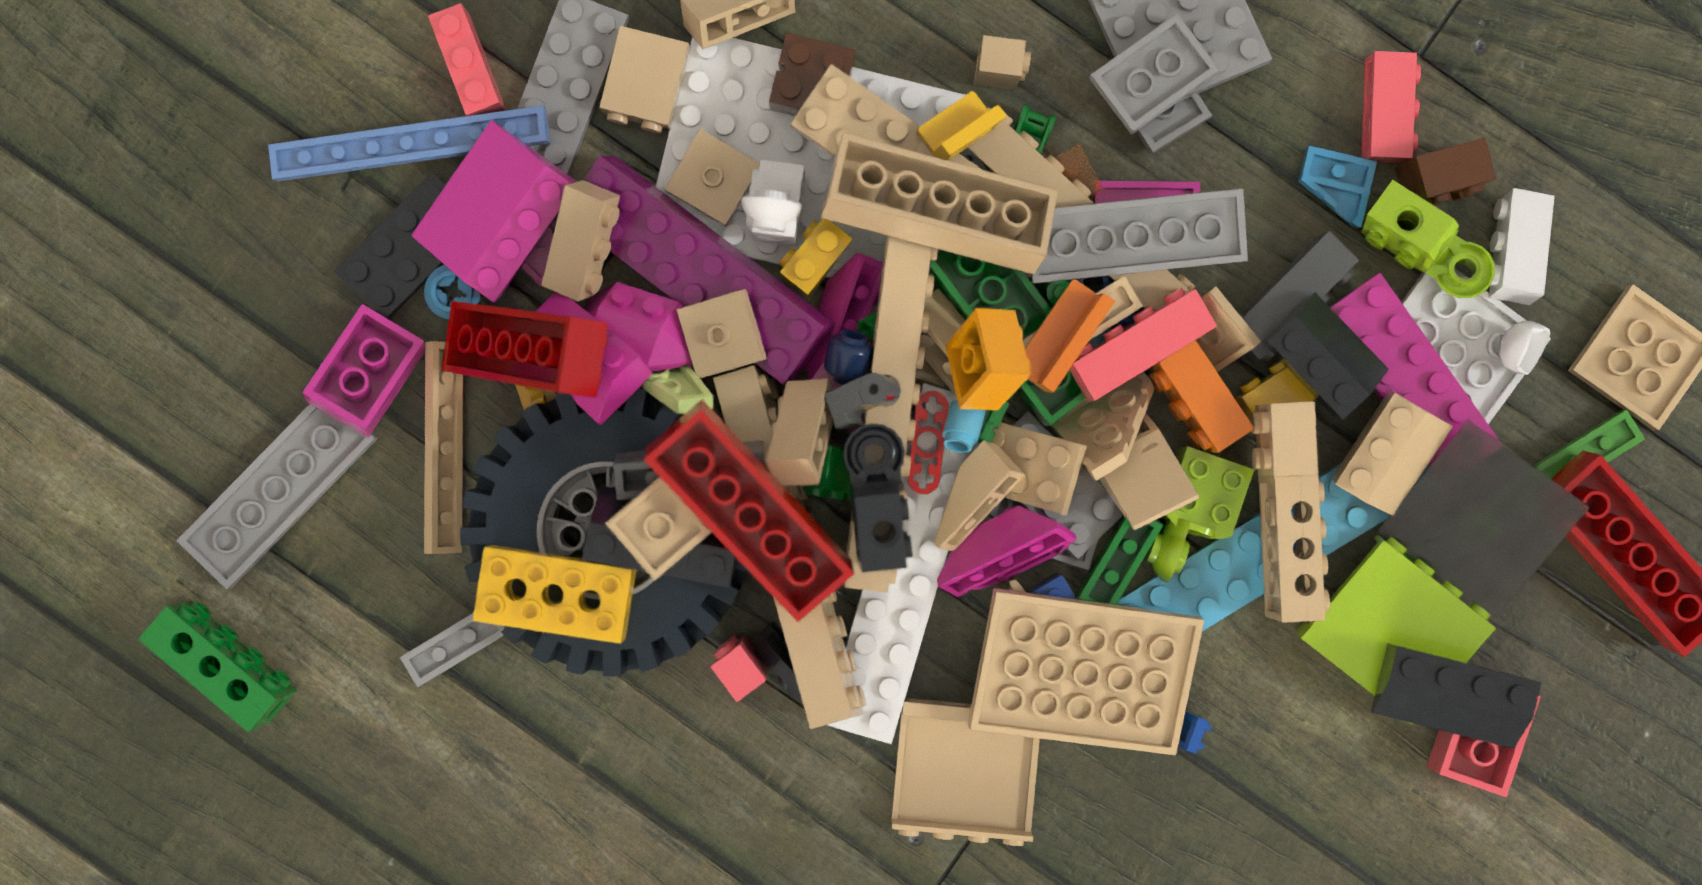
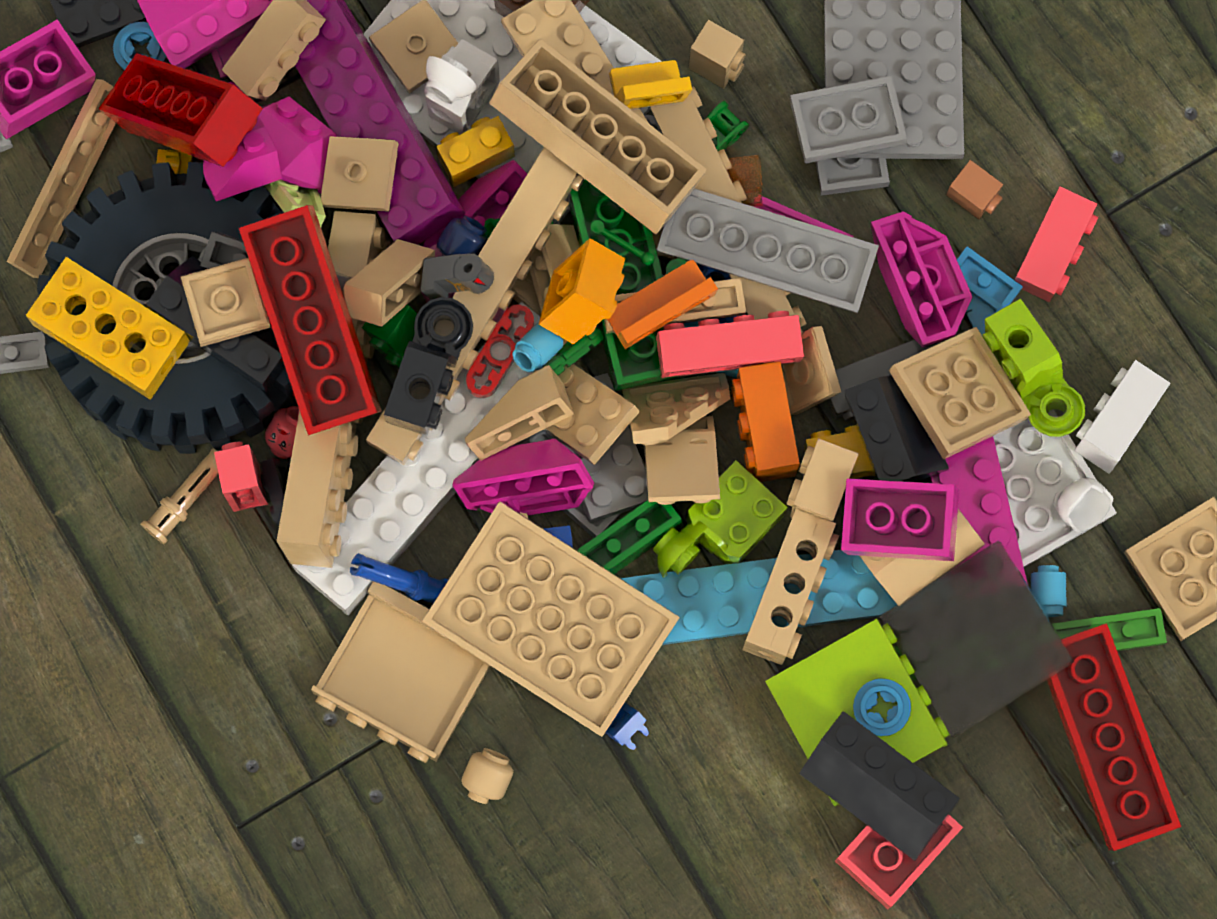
camera: 25 degrees right, 10 degrees down
reddish brown brick [1395,138,1497,206] -> none
none -> tan pin [140,448,218,545]
none -> coral head [265,406,299,459]
none -> blue pin [350,553,449,603]
none -> tan head [461,748,513,804]
none -> green hinge [590,220,655,266]
none -> dark pink brick [841,479,959,561]
none -> dark azure gear [853,679,911,736]
none -> dark pink wedge [870,211,972,347]
none -> tan plate [889,327,1031,459]
none -> nougat brick [946,160,1004,219]
none -> medium azure brick [1031,565,1067,617]

